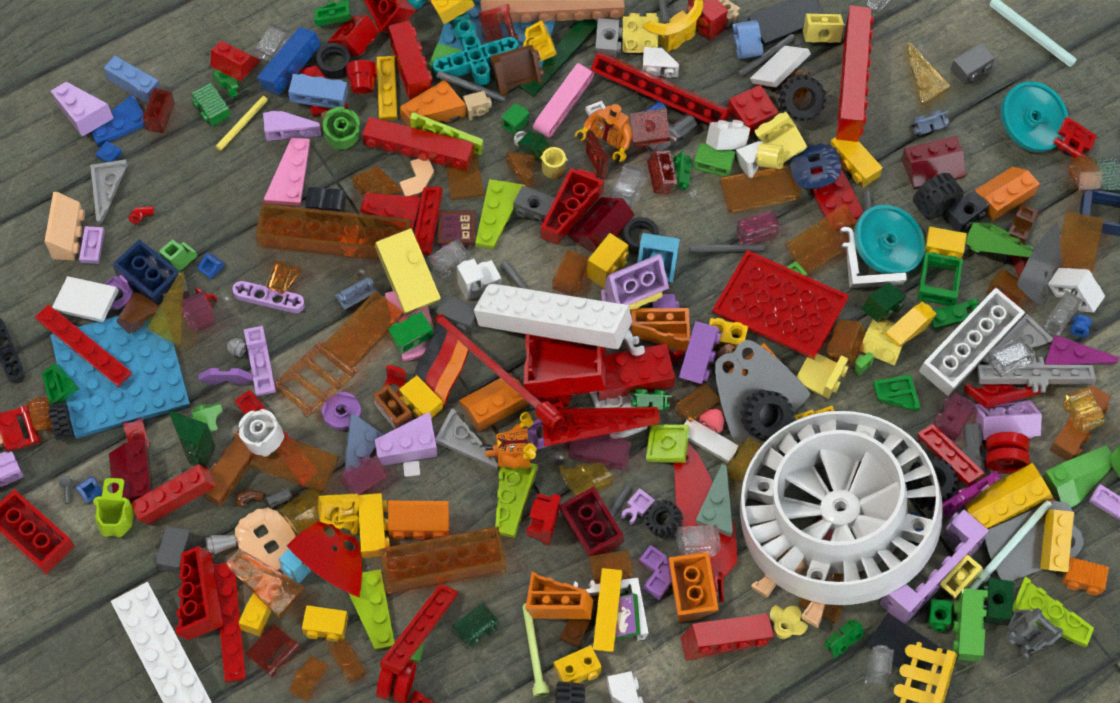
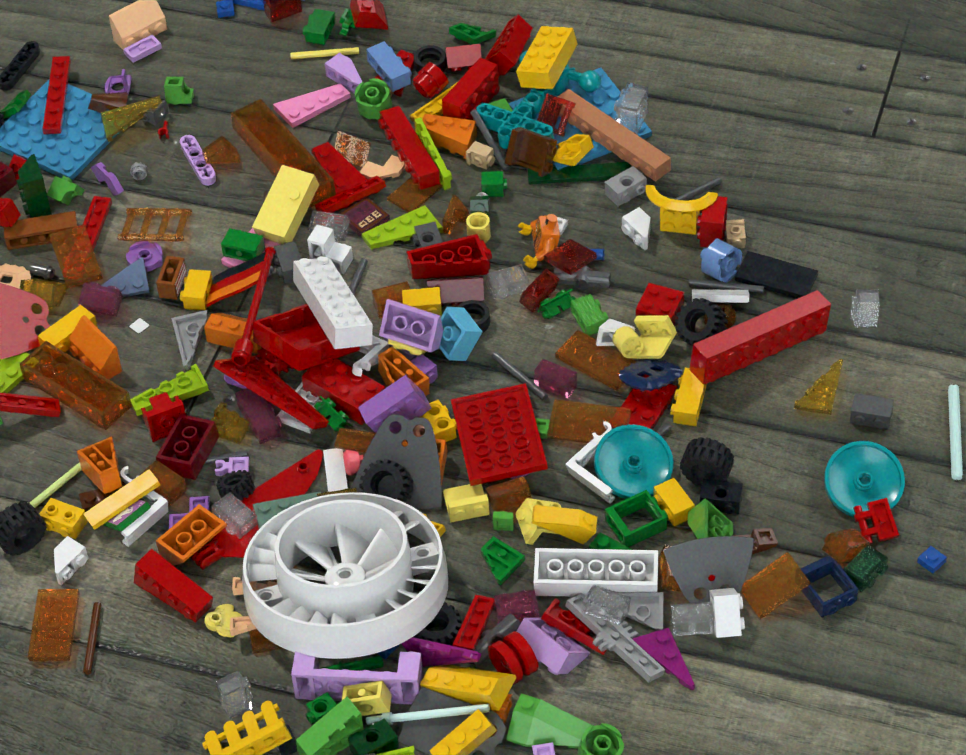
camera: 55 degrees right, 15 degrees down
white tile [52,276,119,322] -> none
light grey wing [90,160,127,224] -> none
dark blue brick [112,239,183,305] -> none
red arm [129,206,154,224] -> none
clear pink brick [181,291,216,333] -> none
blue slope [197,253,226,279] -> none
reddish brown arm [235,489,265,507] -> none
white brick [239,409,284,457] -> none
lavender slope [244,326,276,396] -> none
clear brick [254,23,291,64] -> none
blue brick [257,27,322,95] -> none
black brick [305,187,346,219] -> none
yellow slope [318,494,359,535] -> none
clear orange plate [324,291,404,370] -> none
sand blue hinge [335,277,377,310] -> none
lavender wedge [375,412,437,466] -> none
red bracket [383,364,407,398] -> none
clear green brick [451,602,499,649] -> none
orange torso [485,412,537,469] -> none
bright pink beam [533,63,595,138] -> none
clear red plate [585,130,609,180] -> none
red brick [590,52,732,124] -> none
light yellow bracket [622,13,662,53] -> none
lime tile [646,425,690,463] -> none
white brick [706,120,750,150] -> none
light yellow brick [803,14,844,43] -> none
green hinge [823,619,864,659] -> none
dark green brick [861,282,906,323] -> none
black tile [866,613,940,670] -> none
dark red slope [901,135,966,190] -> none
sand blue hinge [909,110,949,136] -> none
orange slope [975,166,1040,221] -> none
dark orange brick [1049,385,1112,461] -> none
clear yellow brick [1063,387,1105,434] -> none
blue wheel [1070,315,1092,337] -> none

